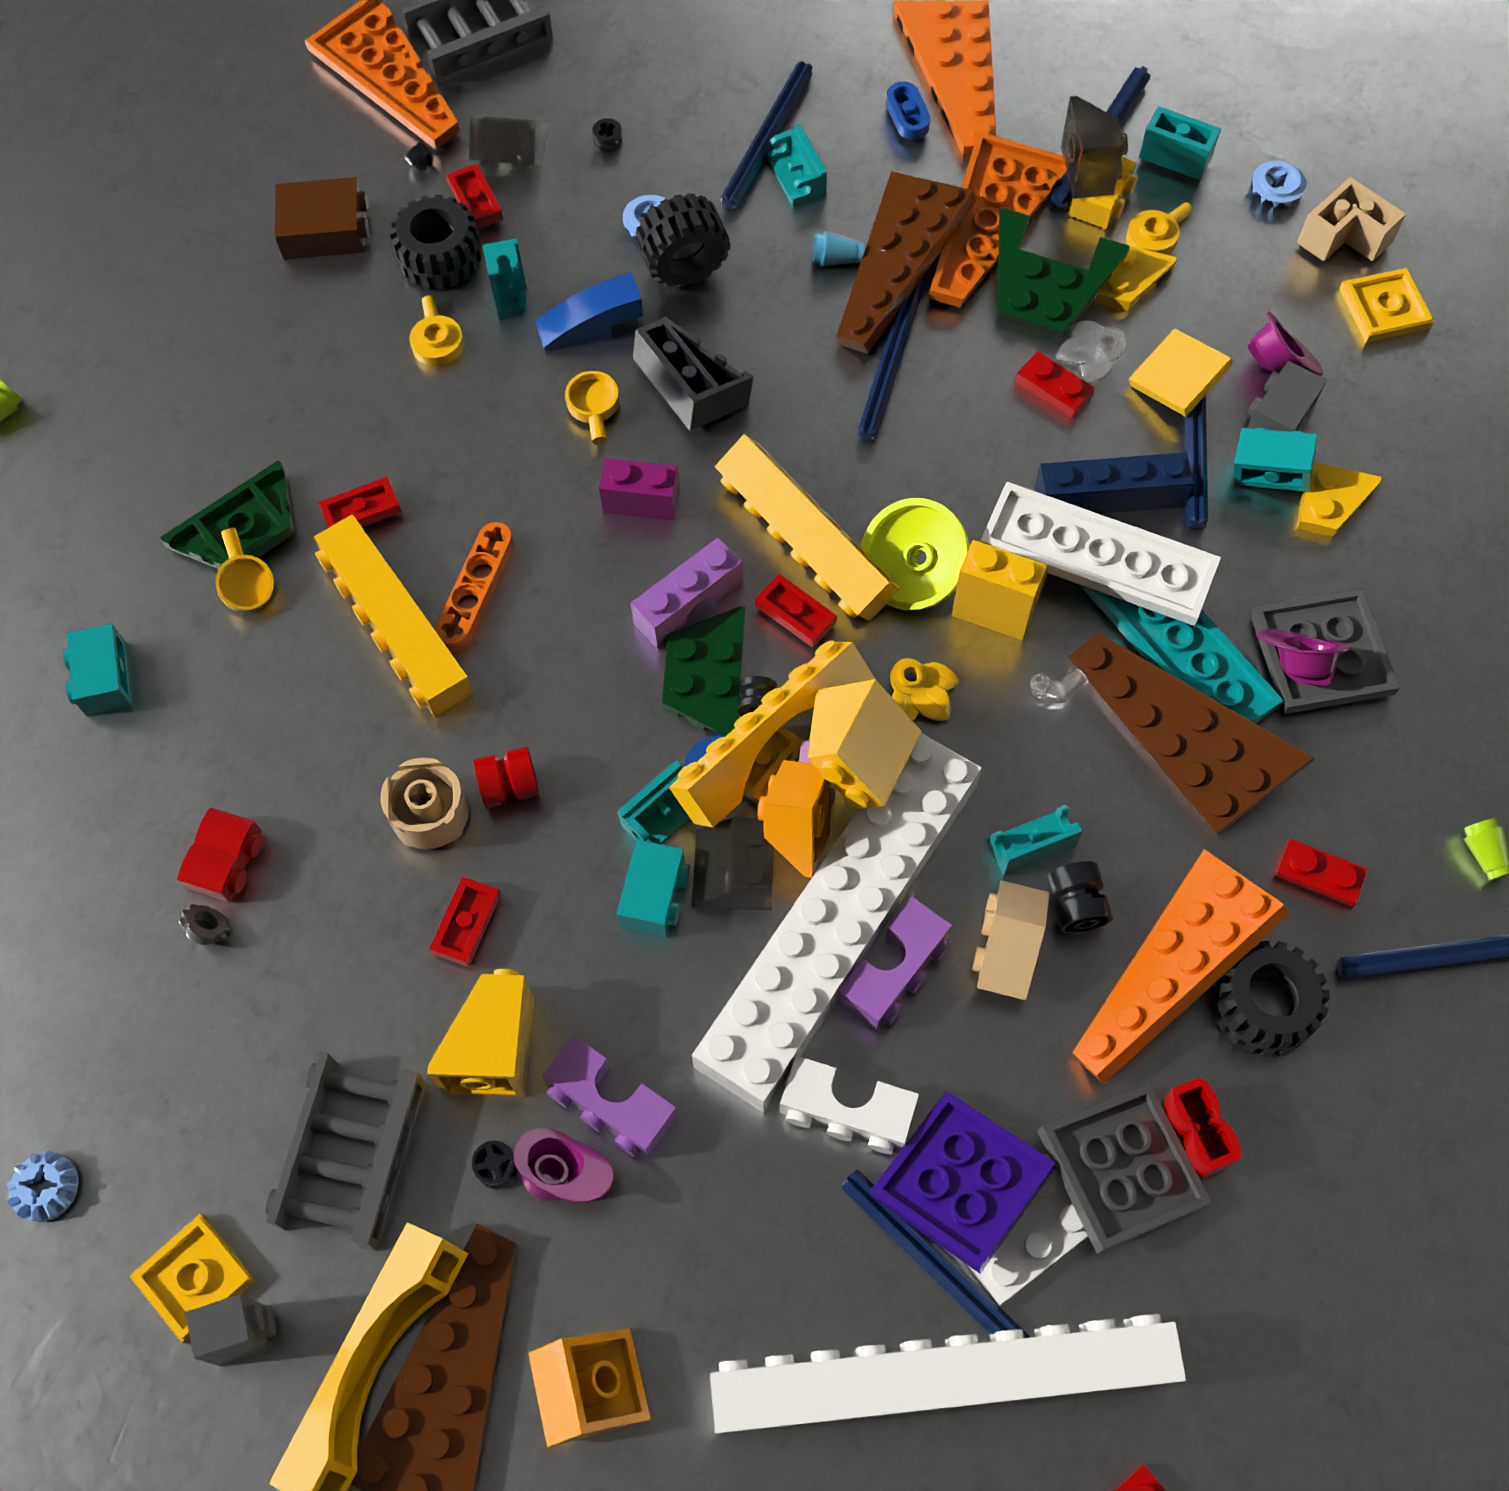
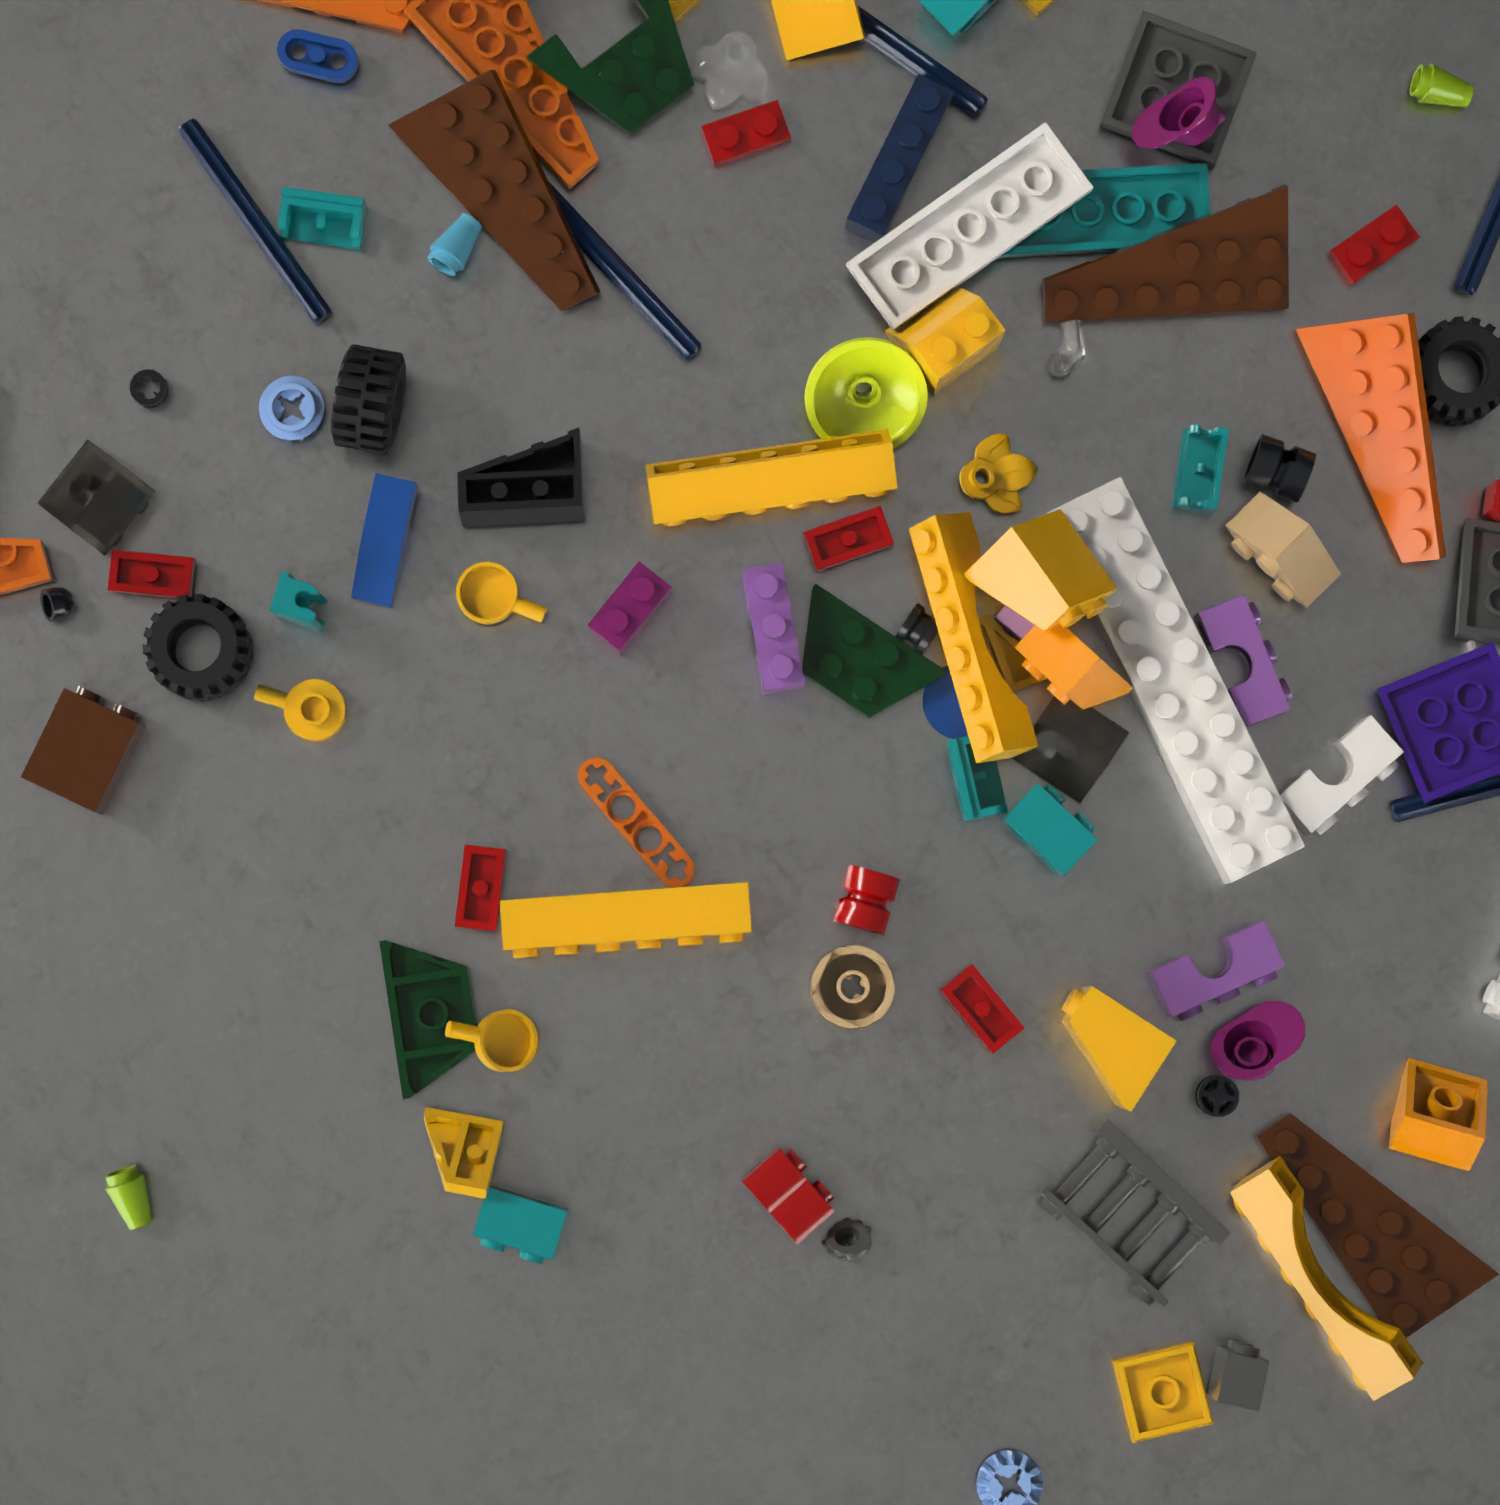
camera: 65 degrees left, 20 degrees up
none -> yellow wing [424,1107,504,1199]

